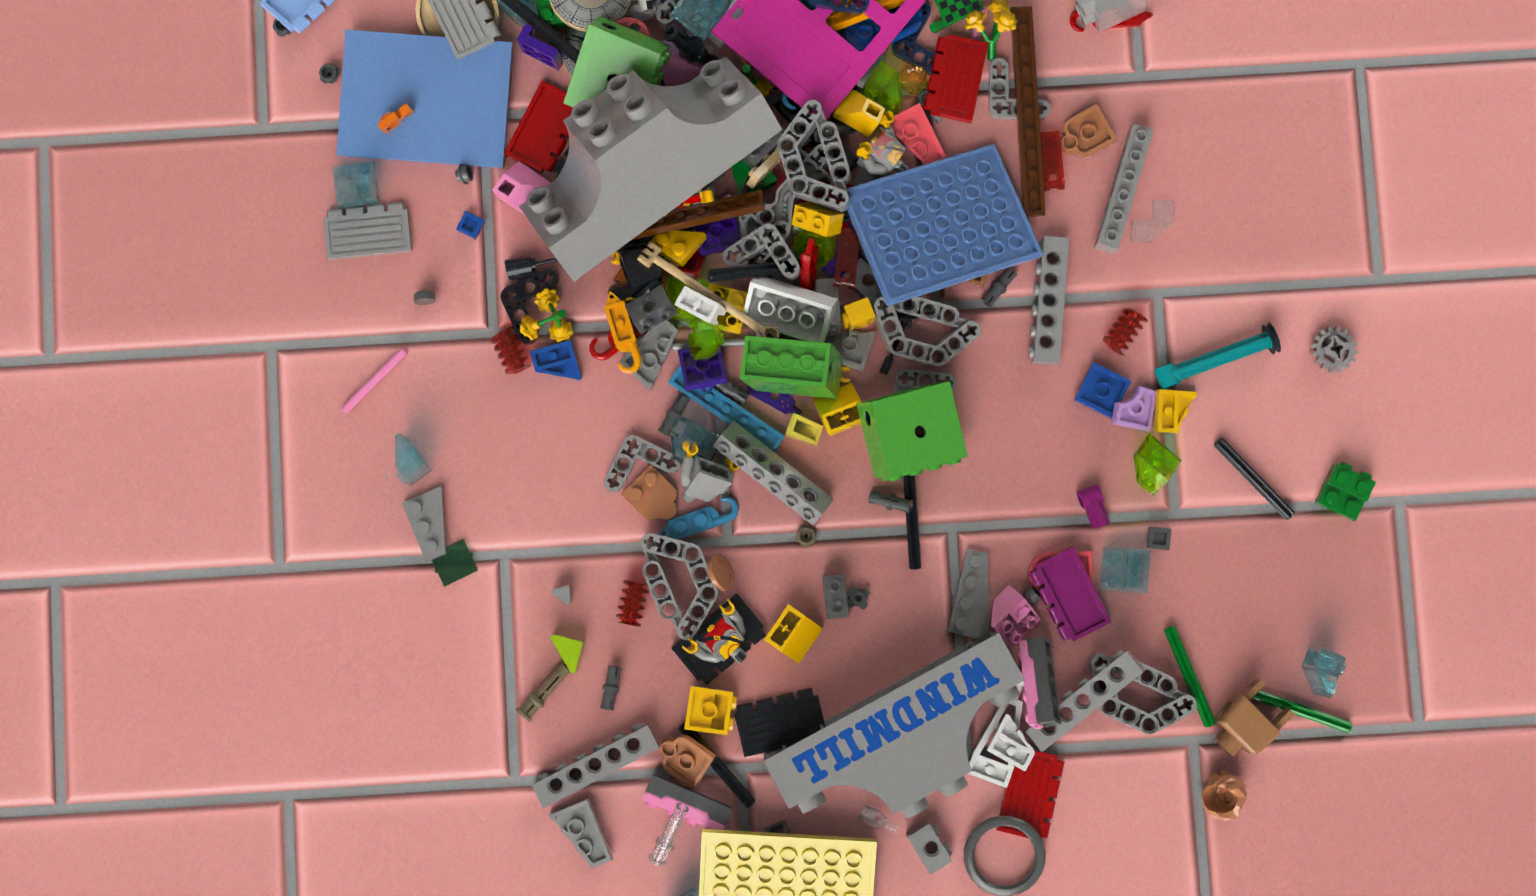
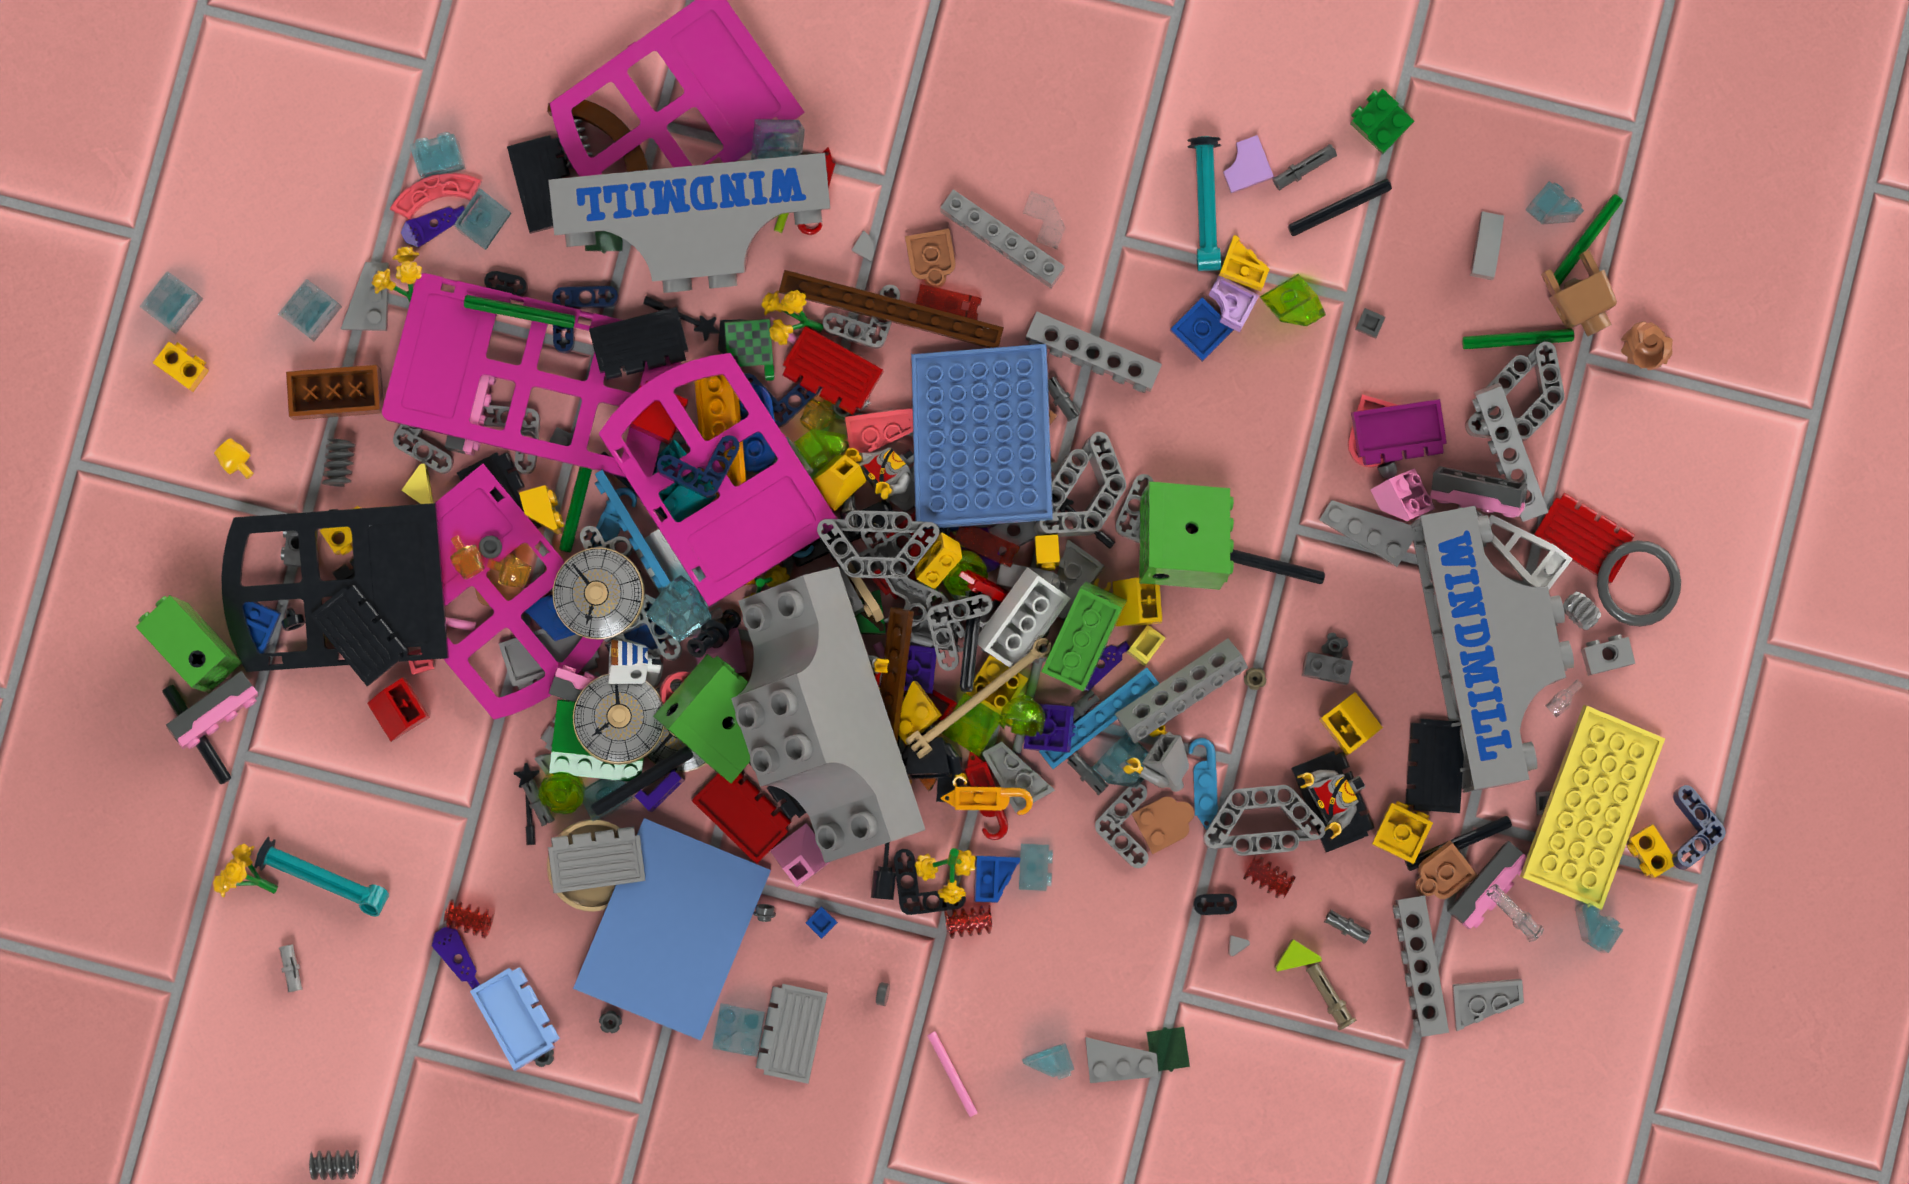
camera: 70 degrees left, 0 degrees up
orange plate [377,103,414,134] -> none
flat silver brick [625,284,678,334] -> none
white hinge [674,286,727,325] -> none
nougat piece [707,554,735,592] -> none
dark grey pin [868,490,913,513] -> none
white wing [986,713,1035,771] -> none
magenta piece [1076,484,1110,529] -> none
clear light blue slope [1100,547,1151,594] -> none
clear red piece [1103,309,1148,355] -> none
light grey gear [1310,326,1358,372] -> none
none -> light grey tile [852,231,874,262]
none -> clear light blue bracket [1019,844,1053,891]
none -> black beam [1193,894,1237,915]
none -> lavender tile [1223,135,1274,194]
none -> dark grey pin [1272,144,1337,191]
none -> light grey slope [1470,211,1504,280]
none -> light grey gear [1563,591,1601,630]

